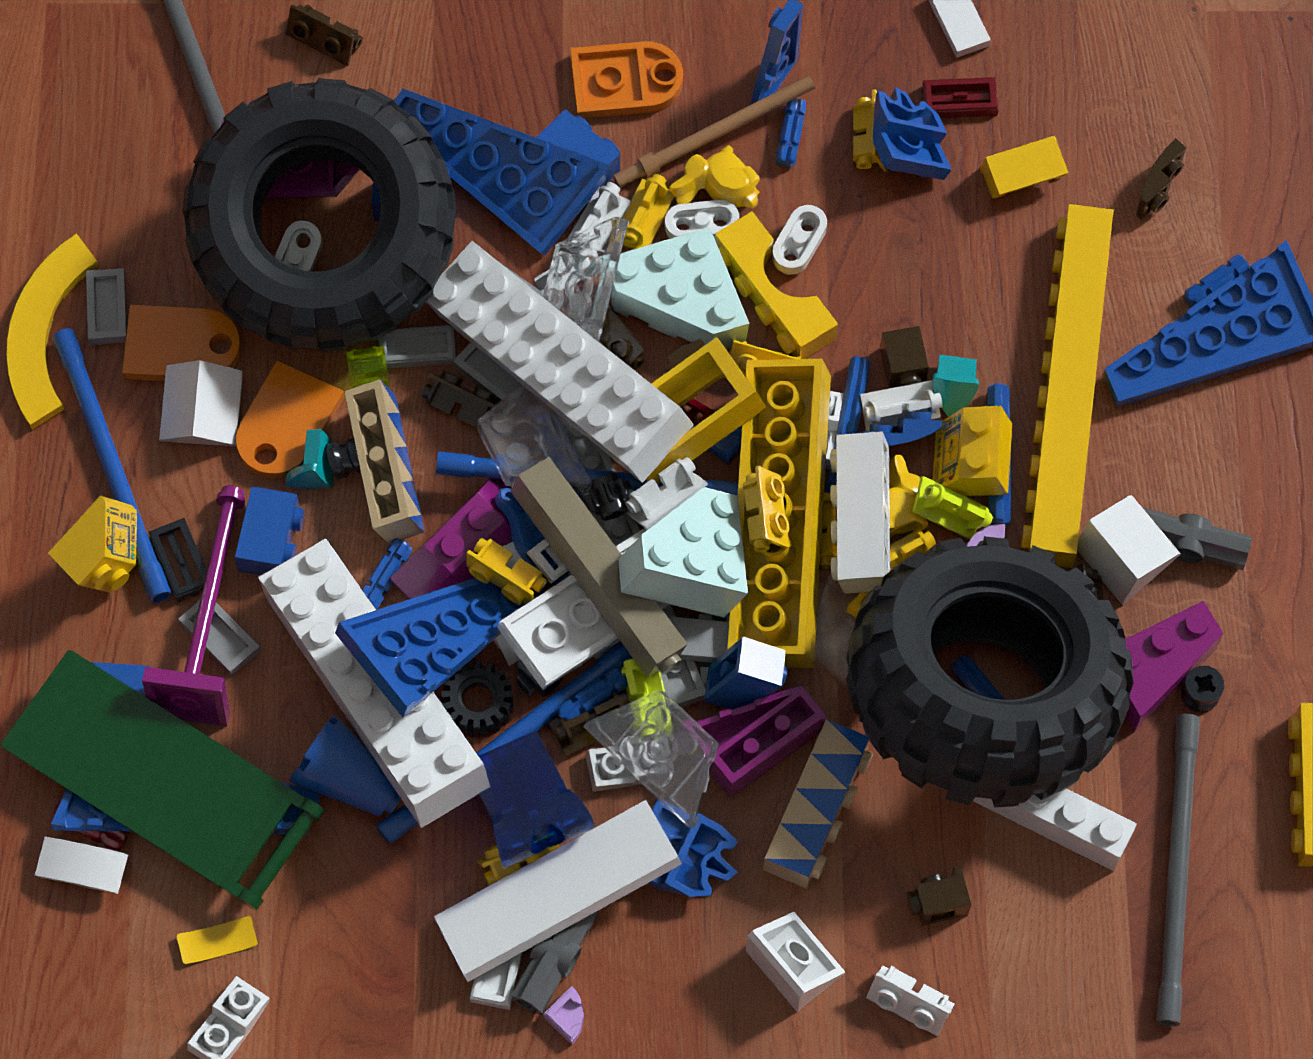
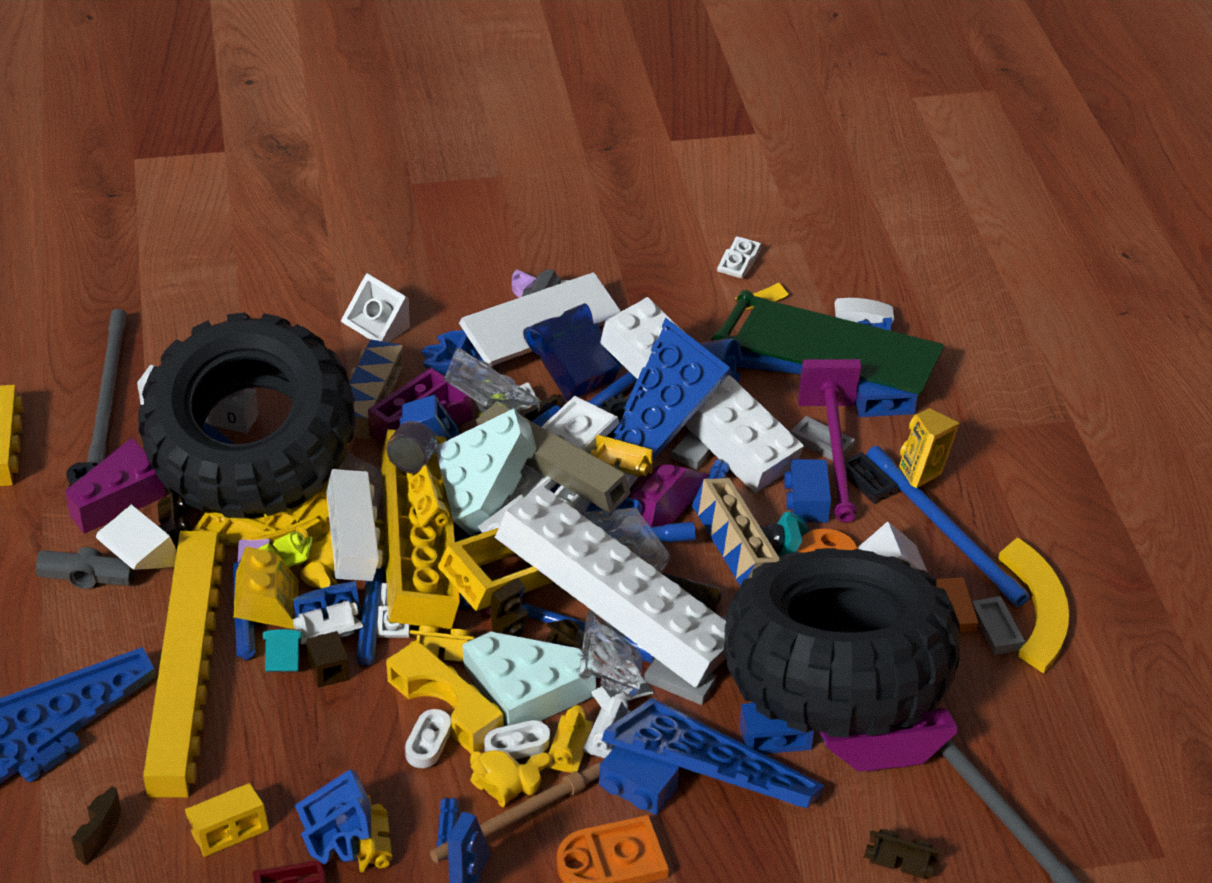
camera: 170 degrees right, 25 degrees down
white hinge [866,966,955,1036] -> none
none -> piece [386,421,438,473]

